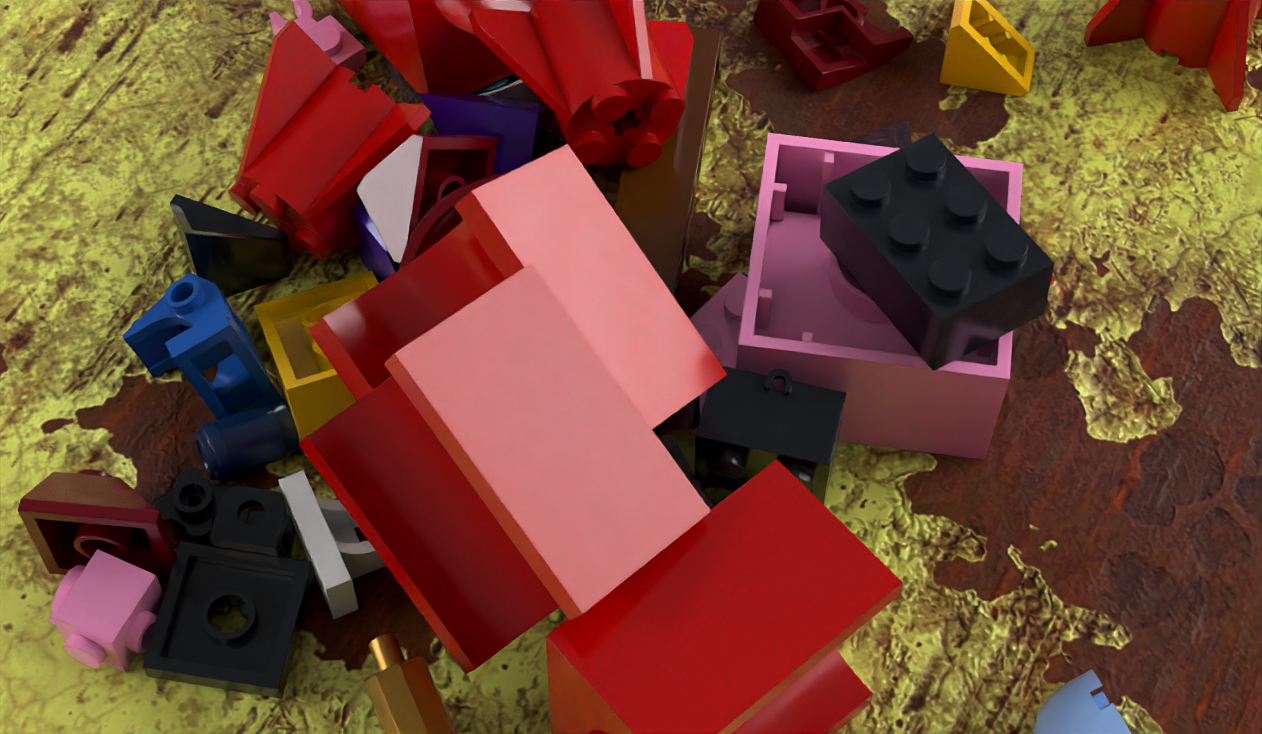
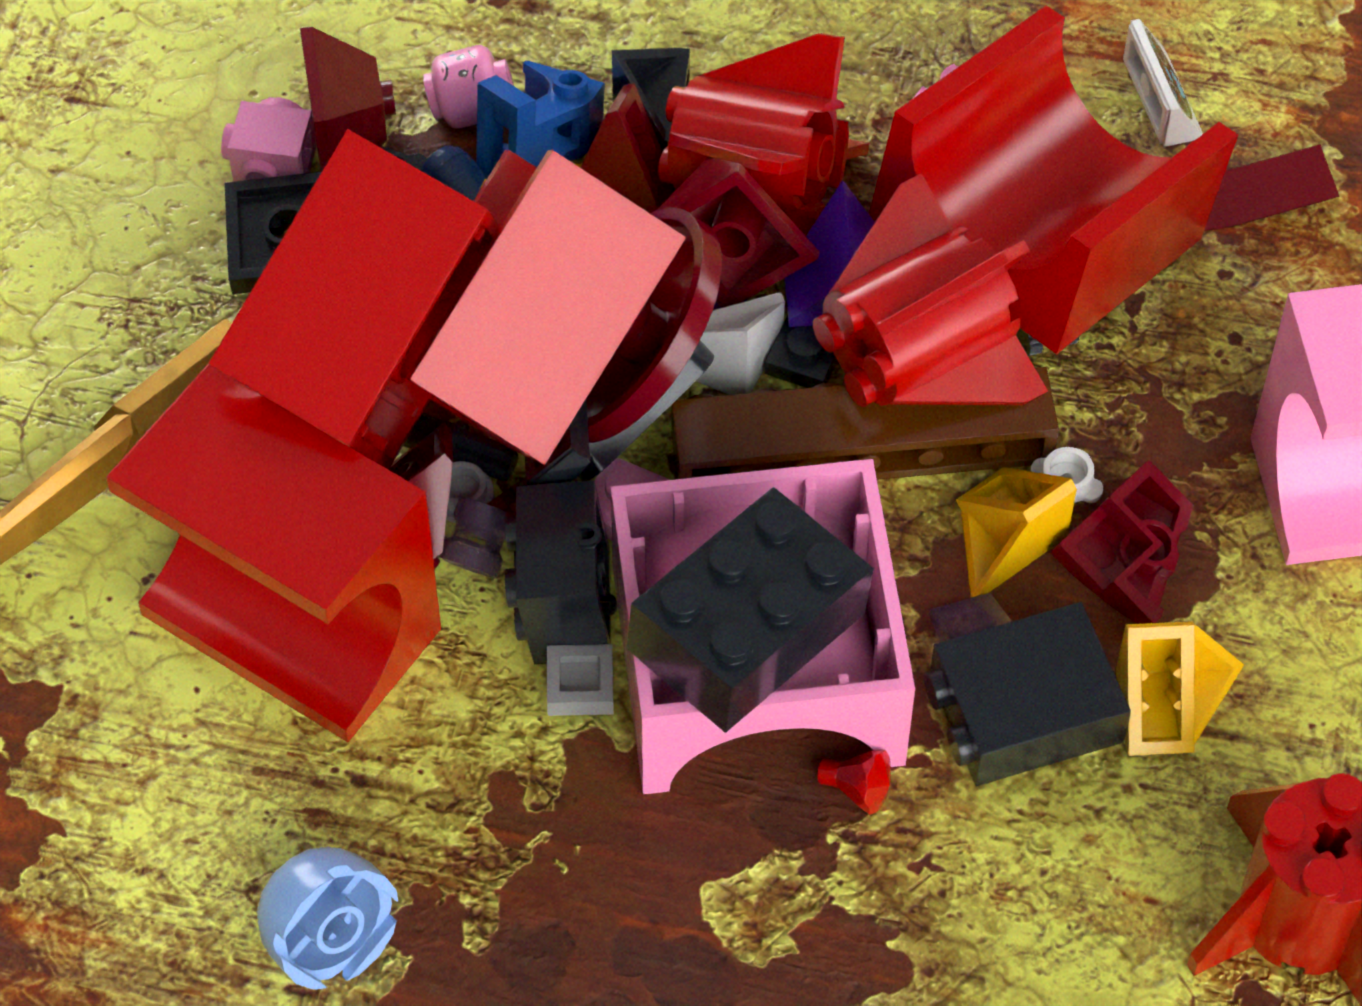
camera: 75 degrees right, 0 degrees up
none -> bright pink head [423,45,514,129]
none -> light grey plate [547,644,614,716]
none -> dark red slope [580,83,676,213]
none -> black brick [924,602,1131,786]
none -> yellow slope [956,467,1077,605]
none -> white plate [1030,447,1103,503]

